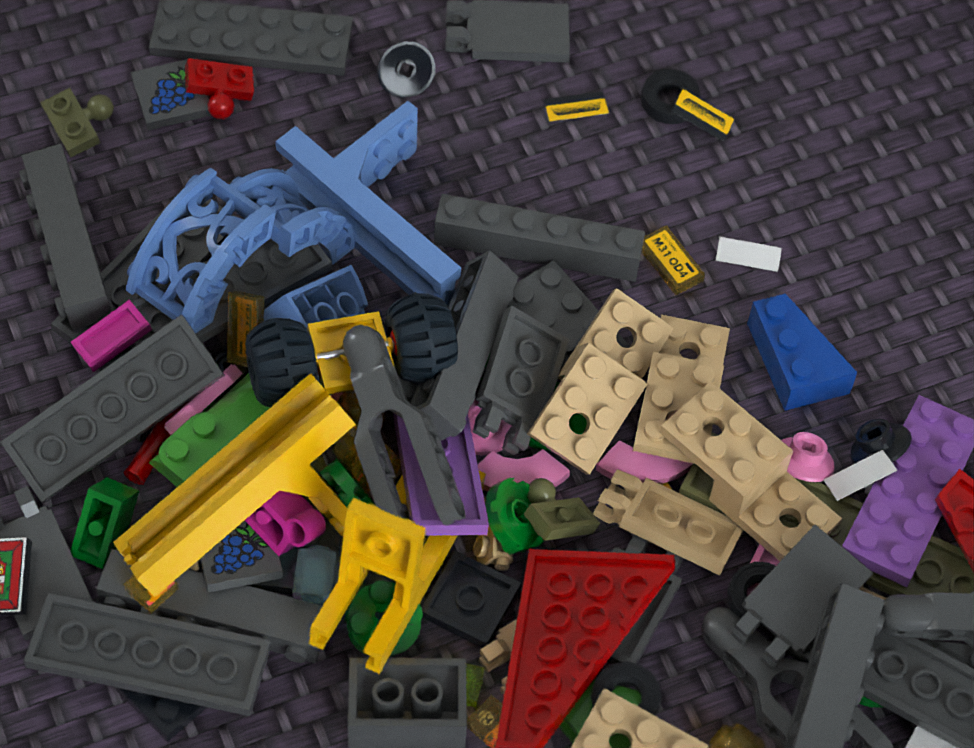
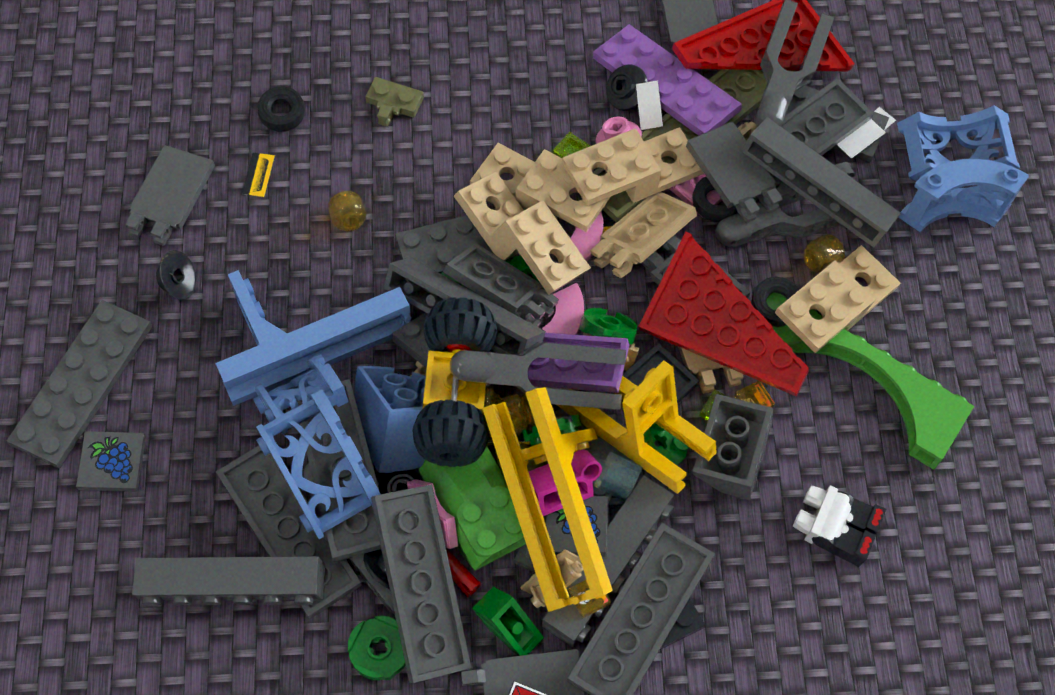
camera: 70 degrees left, 5 degrees up
olive plate [40,88,114,158] -> none
dark pink tile [71,300,152,372] -> none
red plate [185,58,254,120] -> none
clear yellow tile [227,290,264,367] -> none
dark grey brick [434,194,645,282] -> none
olive plate [524,478,601,541] -> none
tile [642,225,705,295] -> none
sticker [672,89,734,142] -> none
white sticker [716,237,782,272] -> none
blue wedge [747,294,857,411] -> none
none -> clear yellow head [328,191,366,231]
none -> green plate [348,616,406,680]
none -> olive hinge [365,77,424,127]
none -> clear neon green plate [553,132,591,158]

